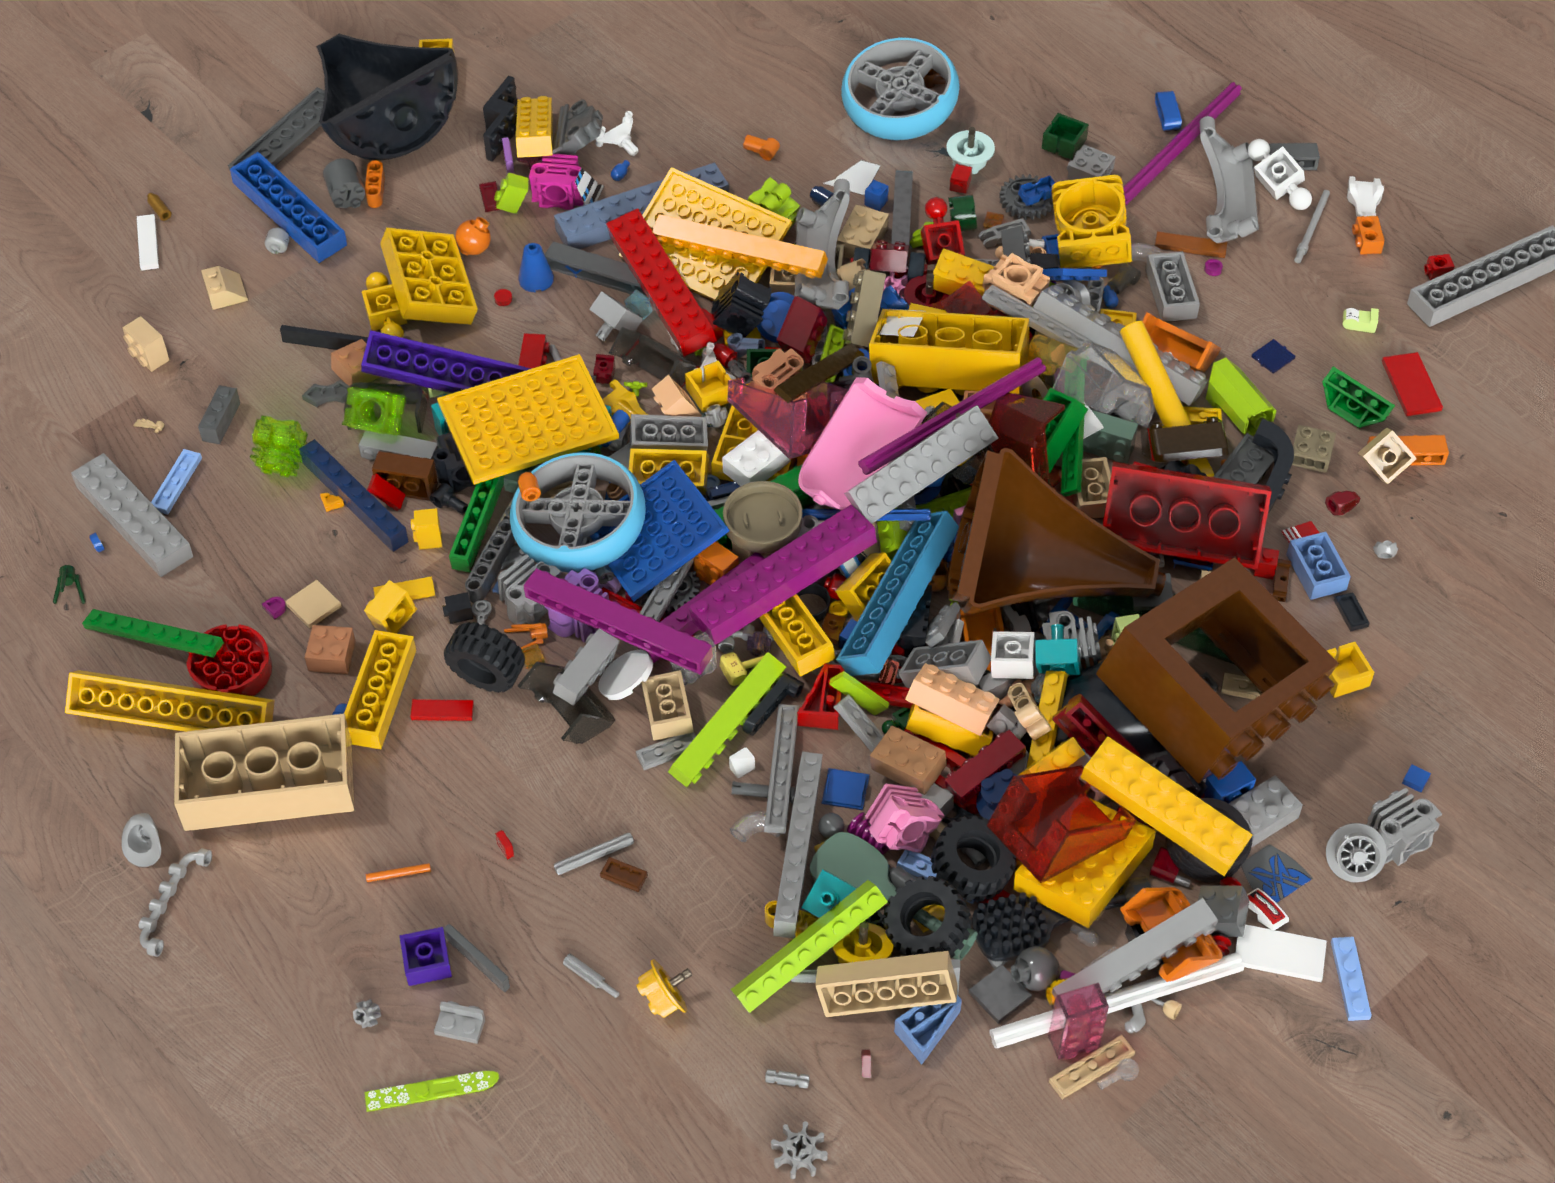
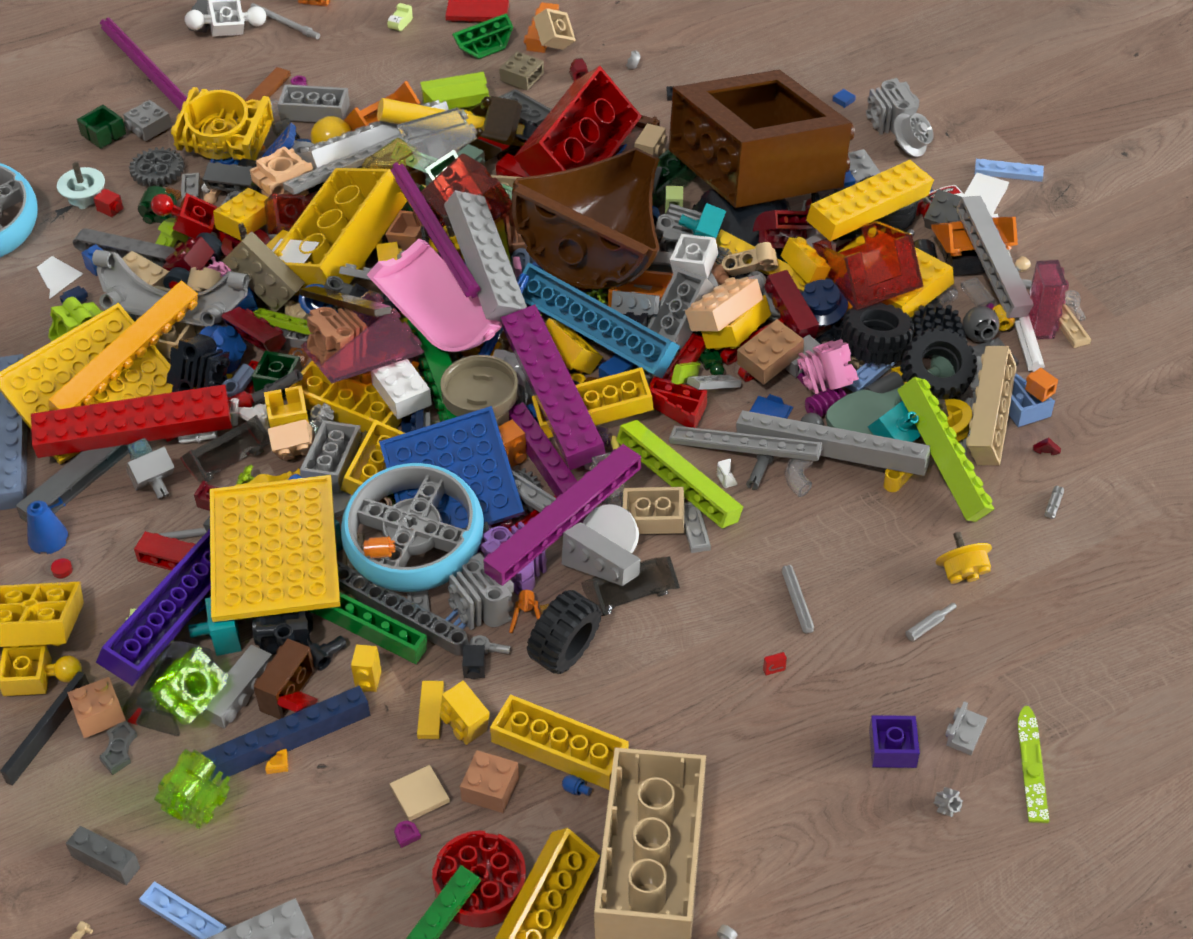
camera: 75 degrees left, 5 degrees down
orange bar [366,863,431,882] -> none
red tile [410,699,474,721] -> none
dark grey tile [443,924,510,993] -> none
reddish brown plate [600,857,648,893] -> none
black beam [743,673,805,736] -> none
light grey gear [771,1121,828,1179] -> none
blue piece [1018,176,1055,206] -> none
blue beam [1155,91,1182,131] -> none
light grey panel [1199,116,1259,243] -> none
clear blue piece [1251,339,1296,374] -> none
black arch [1252,418,1294,513] -> none
medium blue brick [1286,532,1351,600] -> none
none -> yellow cylinder [310,116,352,144]
none -> orange brick [1025,368,1058,402]

